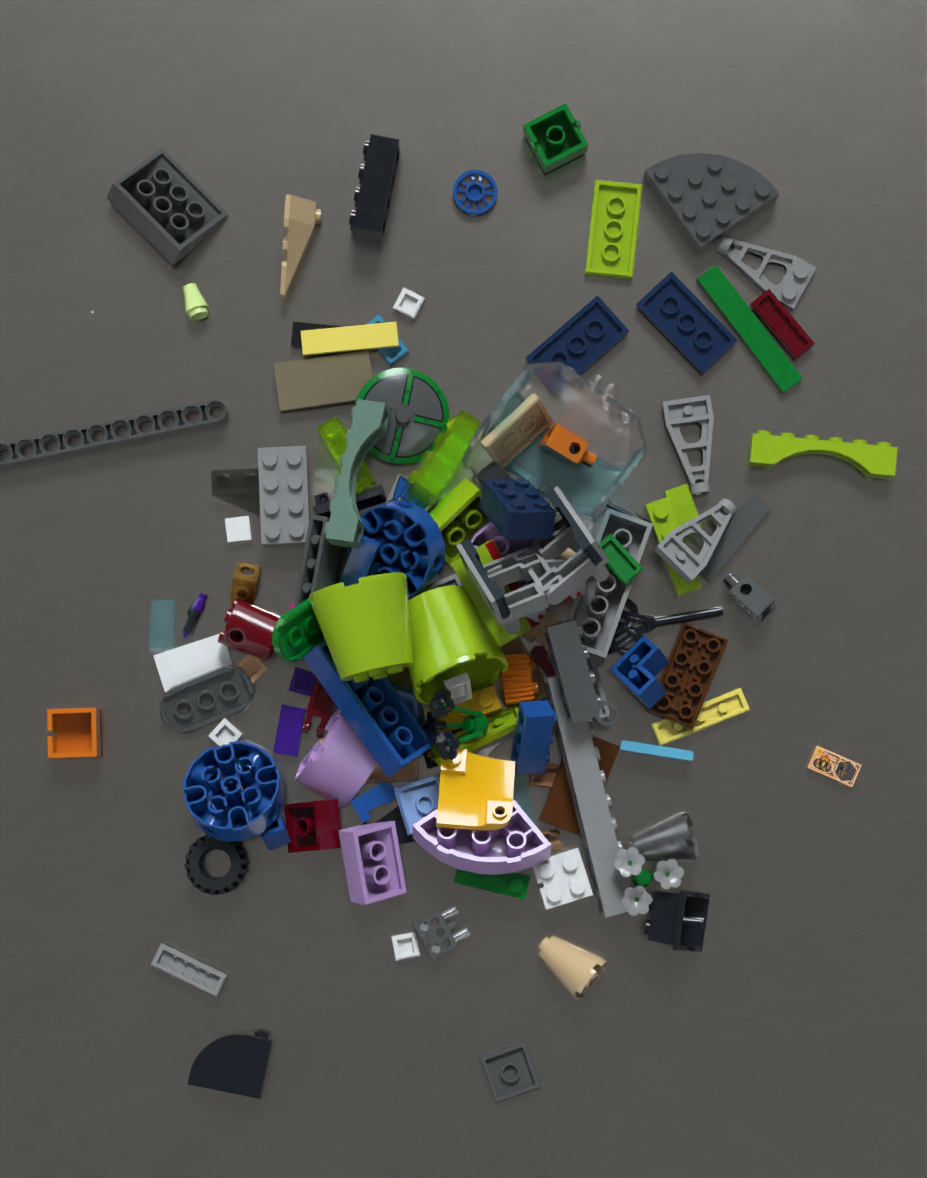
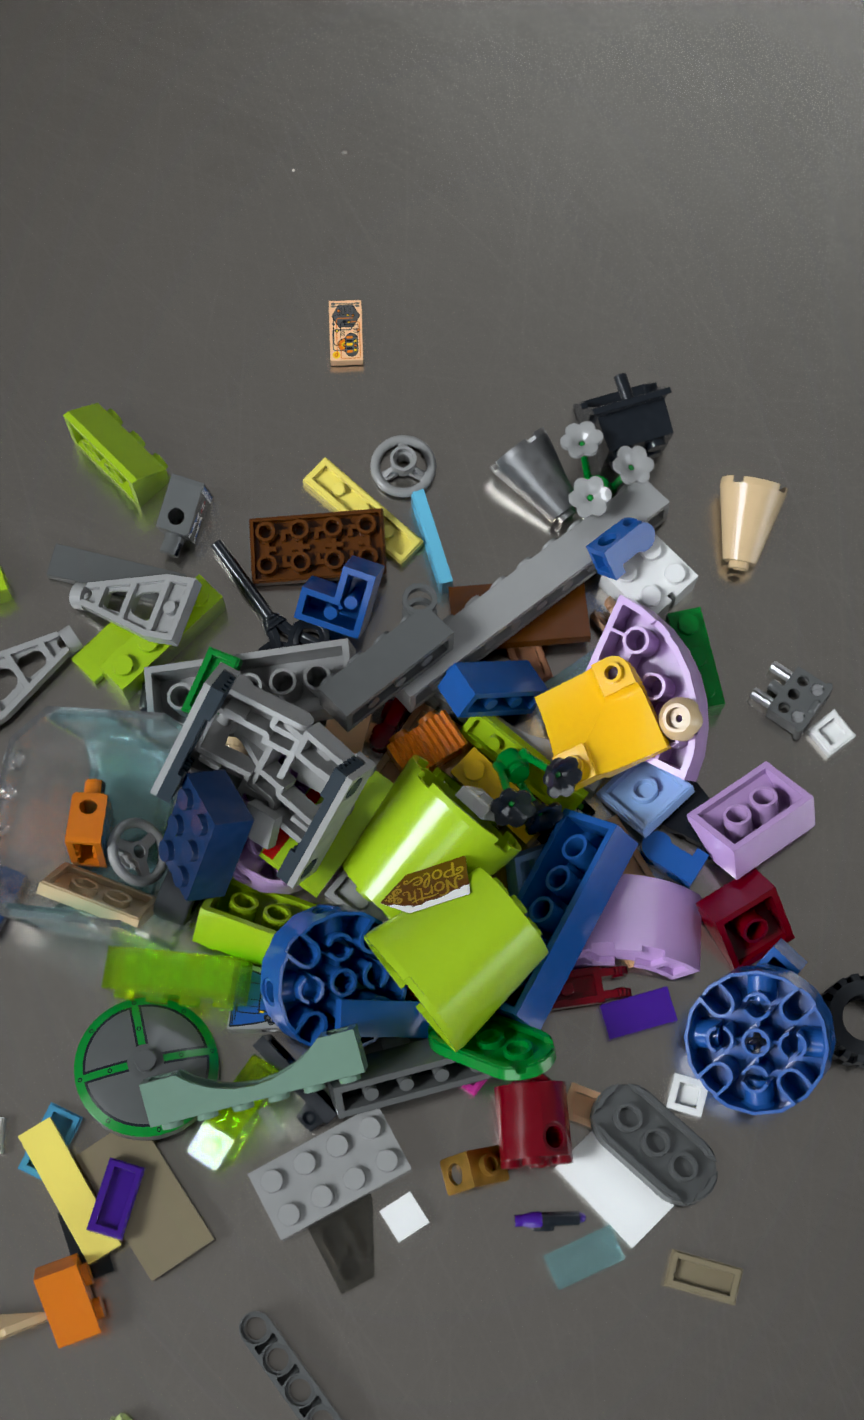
camera: 120 degrees left, 10 degrees down
orange piece [47,707,101,759] -> none
dark purple tile [289,667,317,697] -> none
none -> orange brick [33,1253,106,1348]
none -> lime slope [63,403,169,508]
none -> dark purple tile [86,1157,145,1241]
none -> light grey piece [107,817,167,887]
none -> light grey tile [247,799,283,850]
none -> light grey piece [370,435,437,498]
none -> sticker [381,856,470,913]
none -> leg [586,517,655,580]
none -> tan plate [659,697,703,741]
none -> dark tan tile [662,1249,743,1306]

